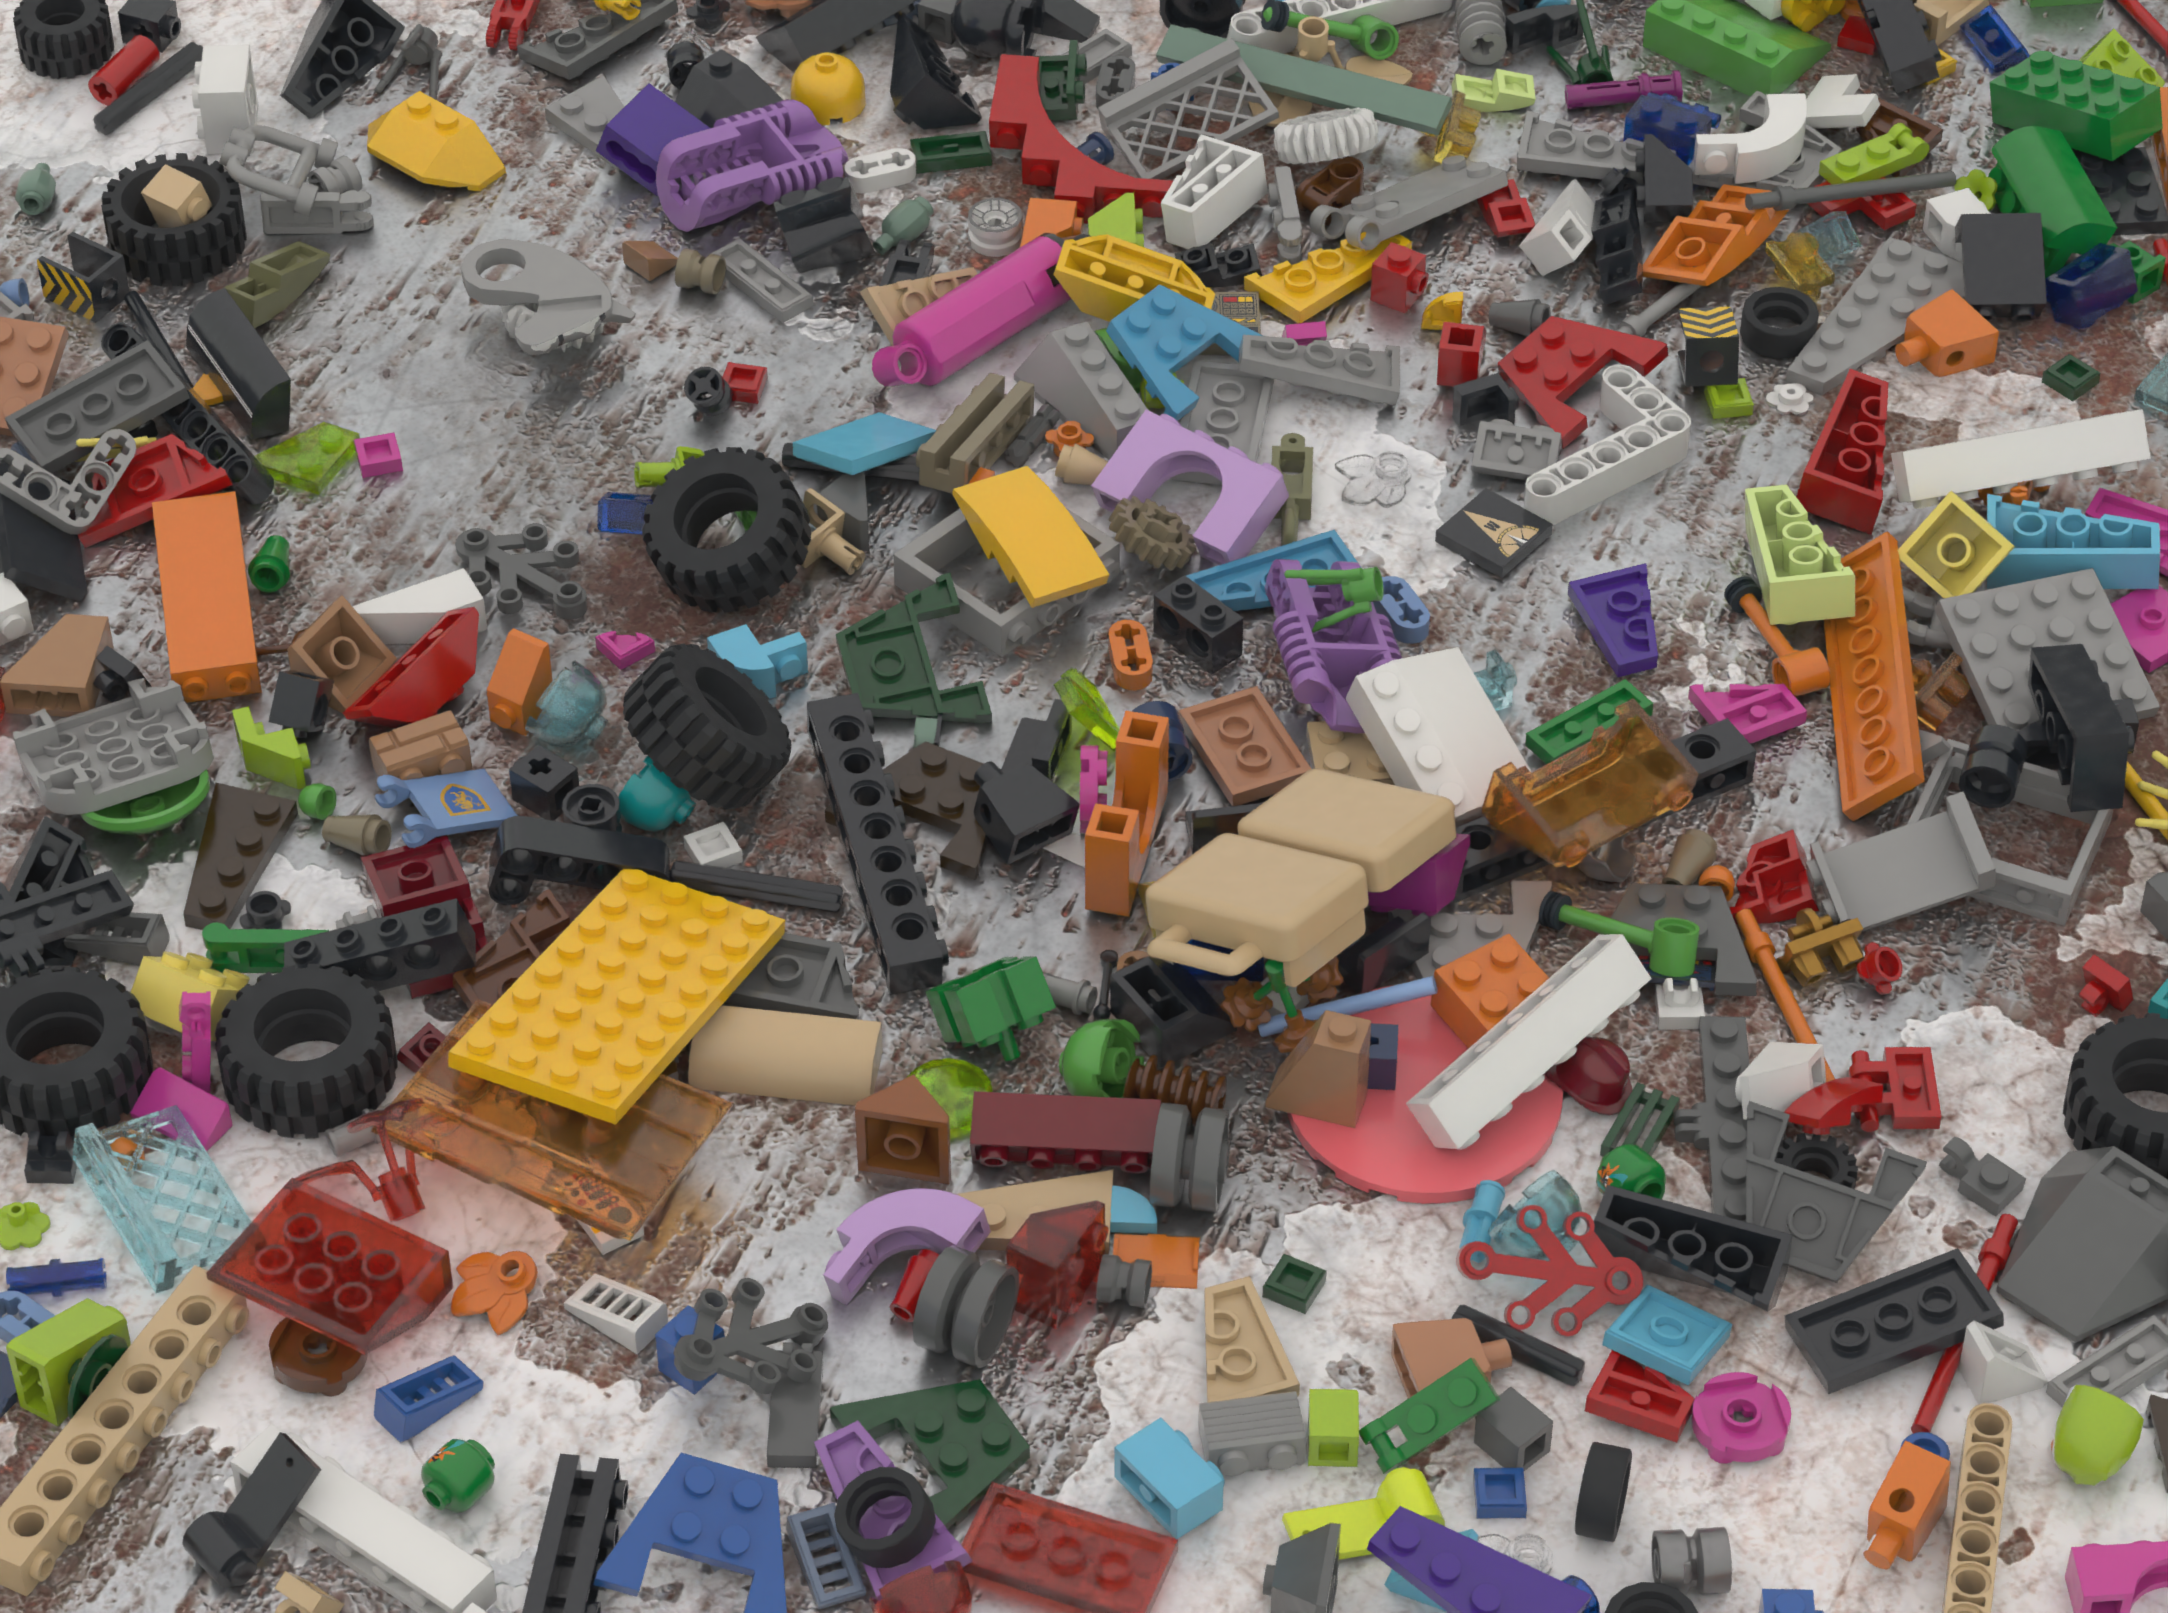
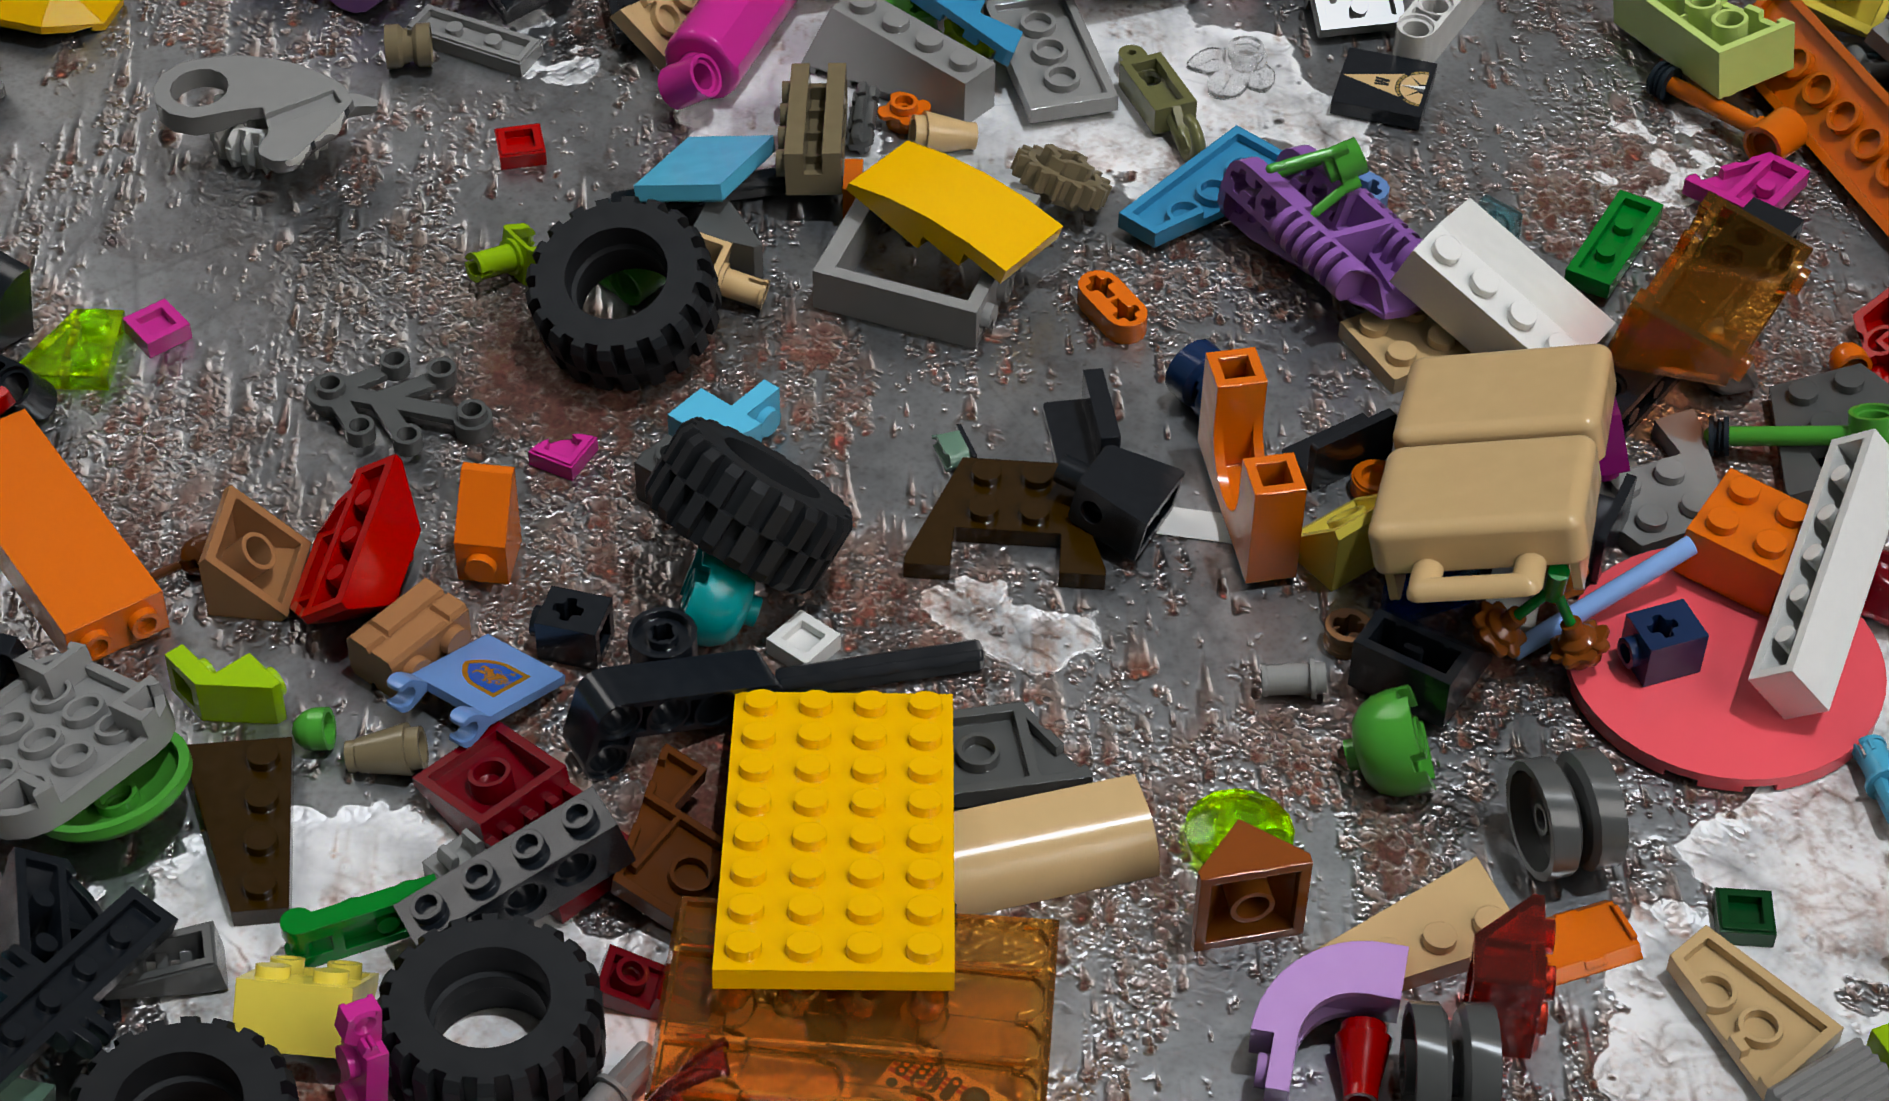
camera: 25 degrees left, 0 degrees up
black plate [239,891,291,929] -> none
green cone [248,535,290,592] -> none
black brick [268,670,334,738] -> none
white slope [352,568,487,644] -> none
clear light blue cylinder [525,660,608,749] -> none
clear blue slope [597,492,653,534] -> none
medium nougat slope [622,241,678,281] -> none
black wheel [684,367,733,416] -> none
black brick [807,693,949,995] -> none
dark green wing [836,572,992,723] -> none
green brick [925,956,1056,1062] -> none
dark red brick [970,1091,1161,1174] -> none
clear neon green tile [1053,667,1120,752] -> none
dark pink plate [1080,745,1108,833] -> none
lavender arch [1091,409,1289,565] -> none
black hinge [1093,950,1118,1020] -> none
dark grey wheel [1096,1254,1152,1308] -> none
medium azure tile [1110,1185,1157,1234] -> none
reddish brown piece [1123,1054,1227,1128] -> none
black brick [1153,575,1243,675] -> none
nougat plate [1178,686,1311,806] -> none
medium nougat slope [1265,1010,1371,1128] -> none
dark purple wing [1568,563,1658,678] -> none
dark tan cone [1662,829,1717,885] -> none

